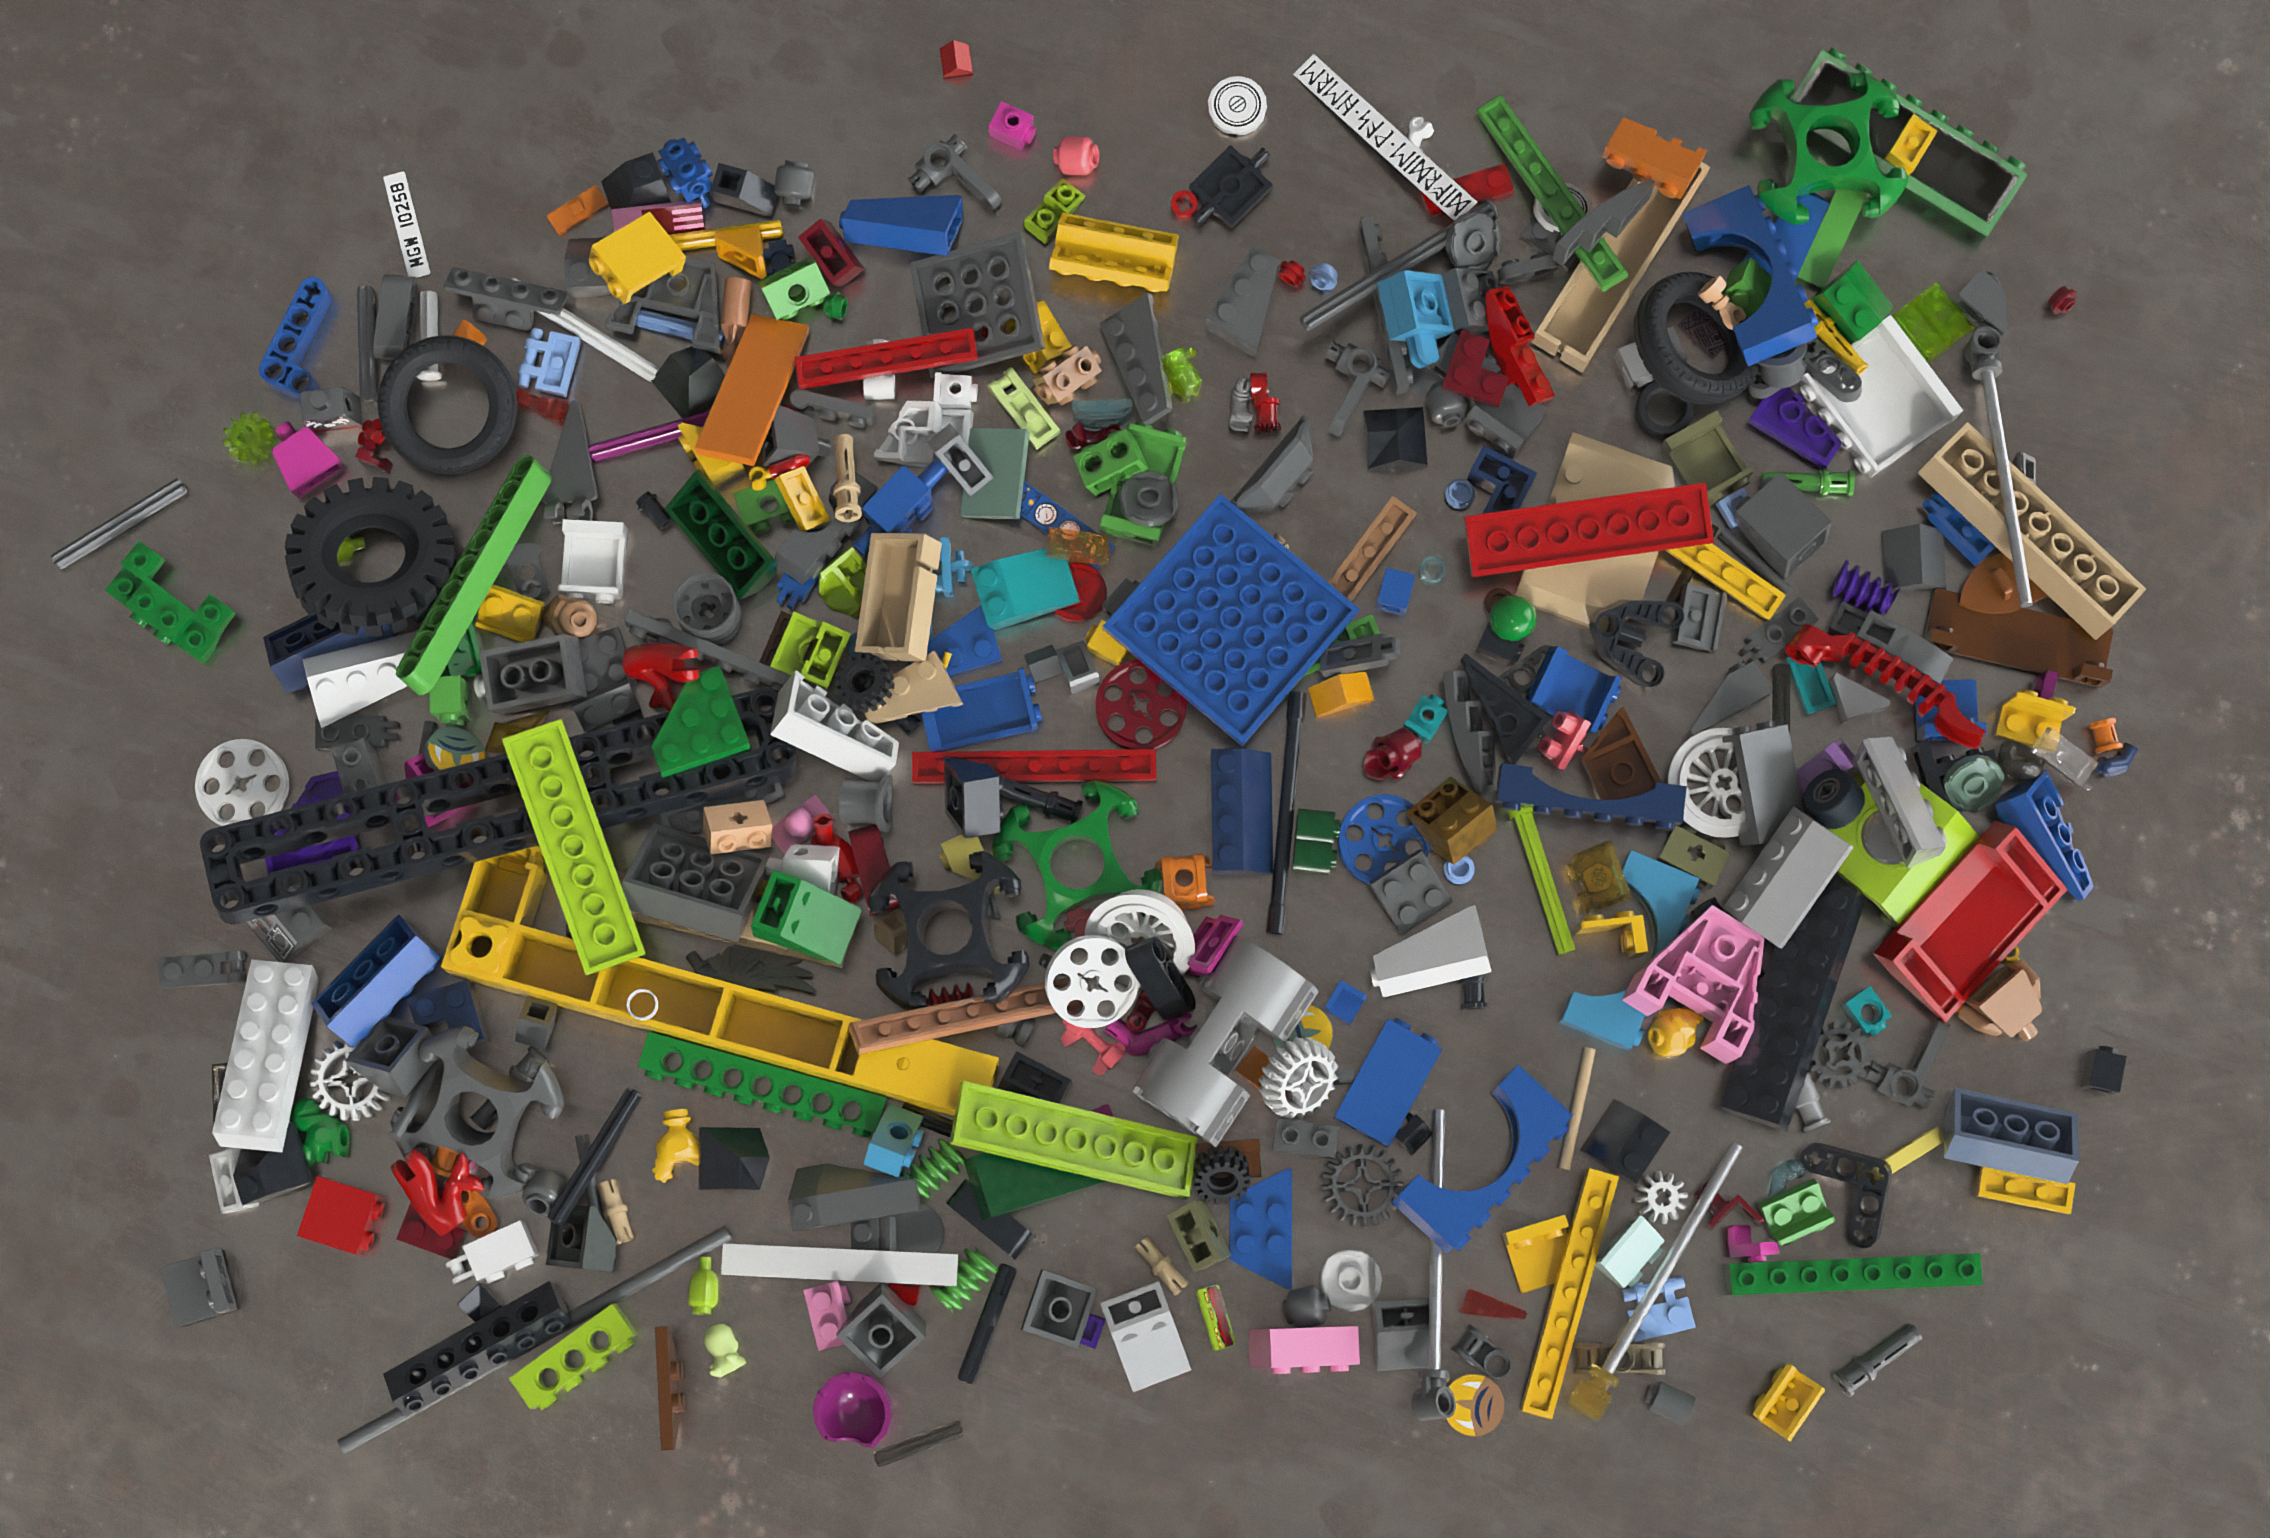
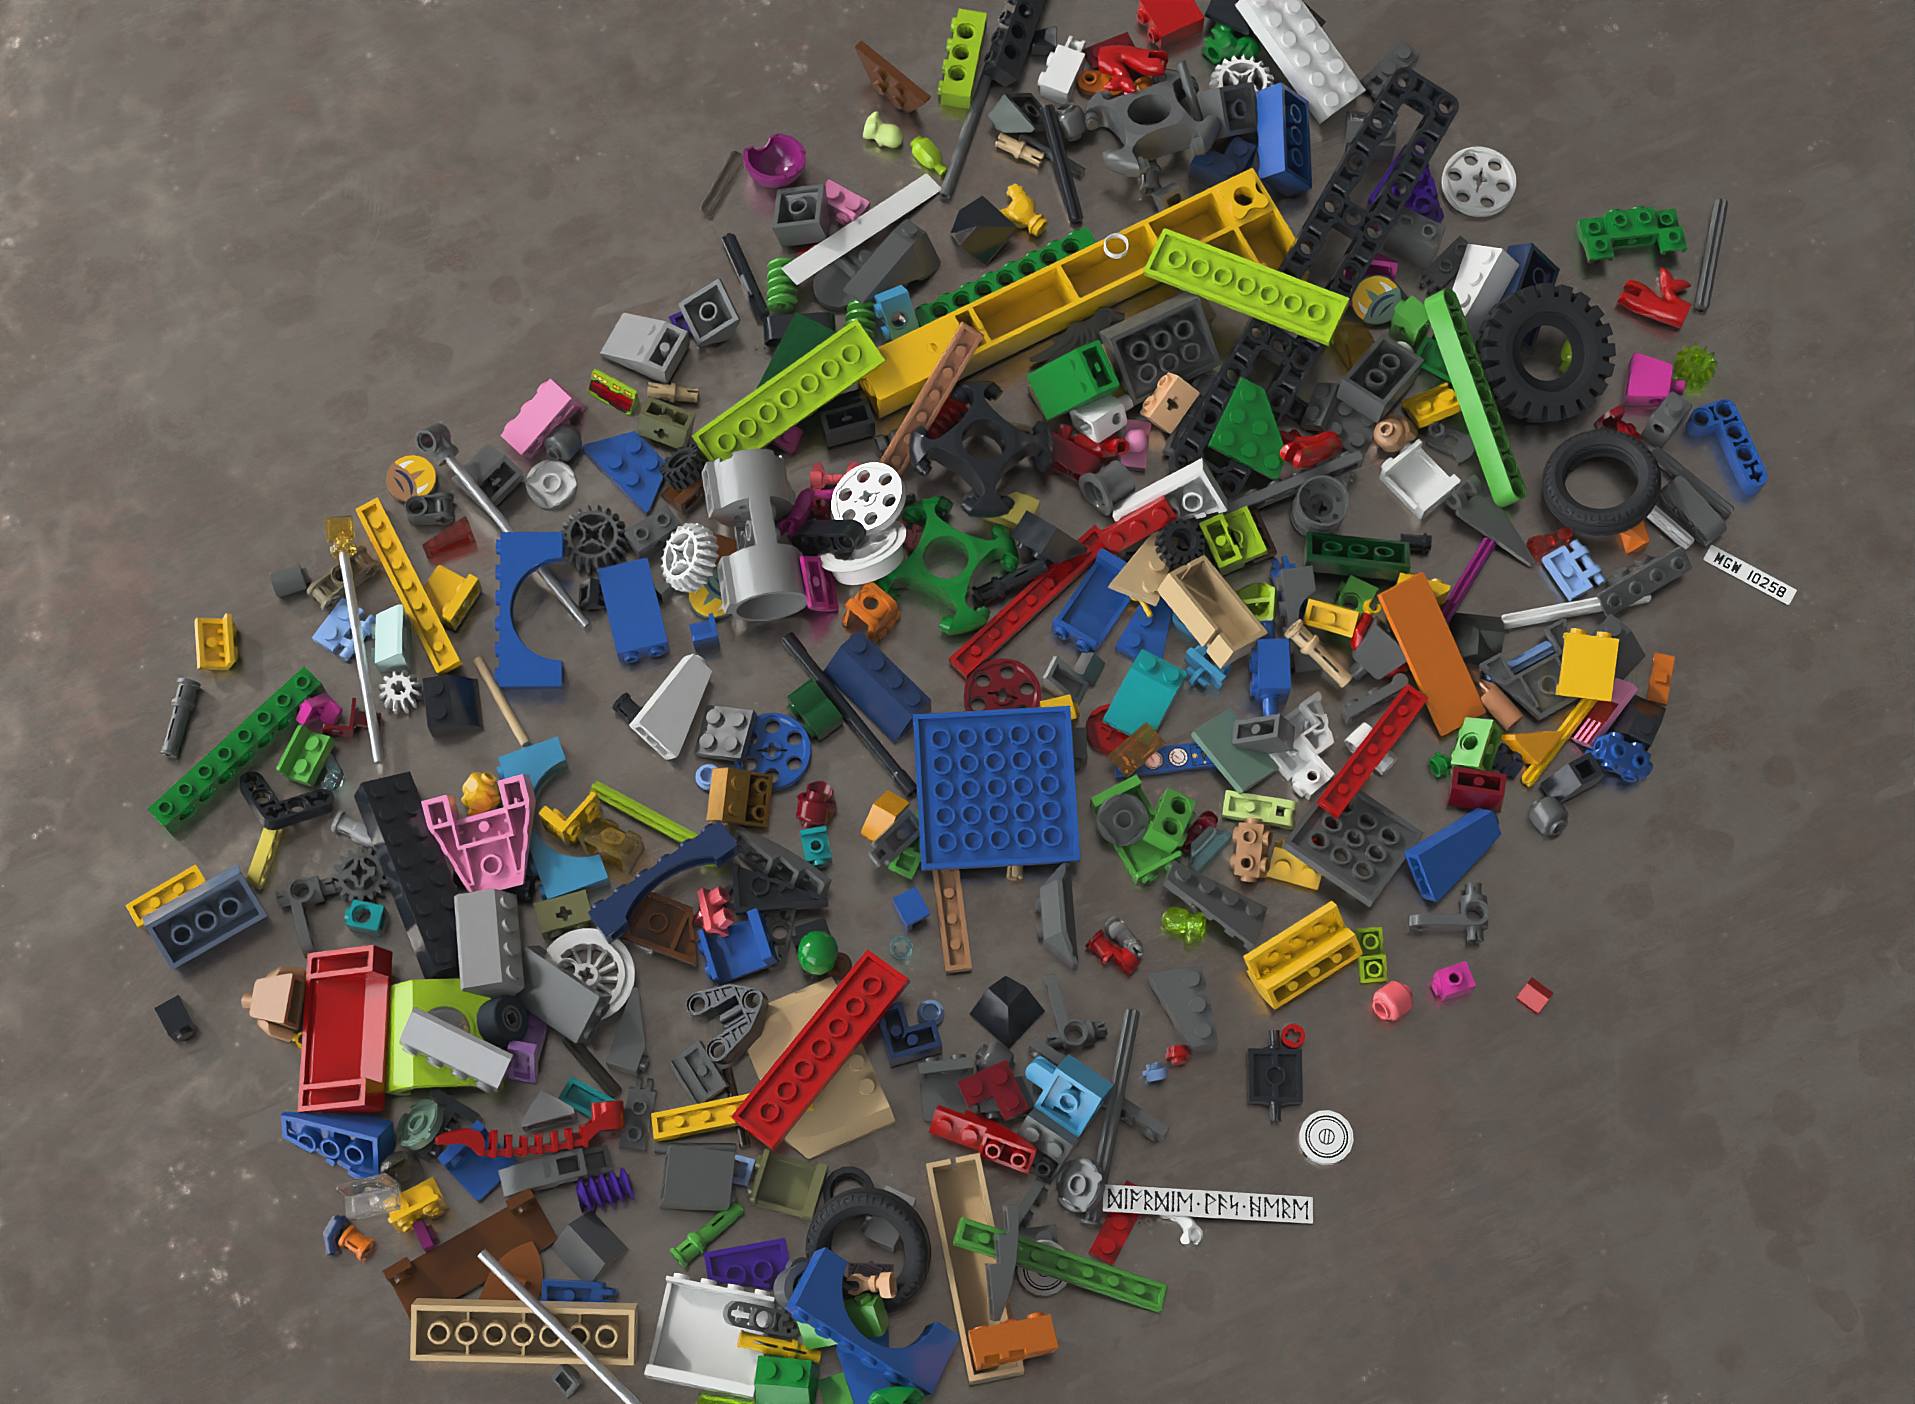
camera: 135 degrees right, 10 degrees down
none -> red plate [1098,495,1178,555]
none -> red piece [1617,267,1692,329]

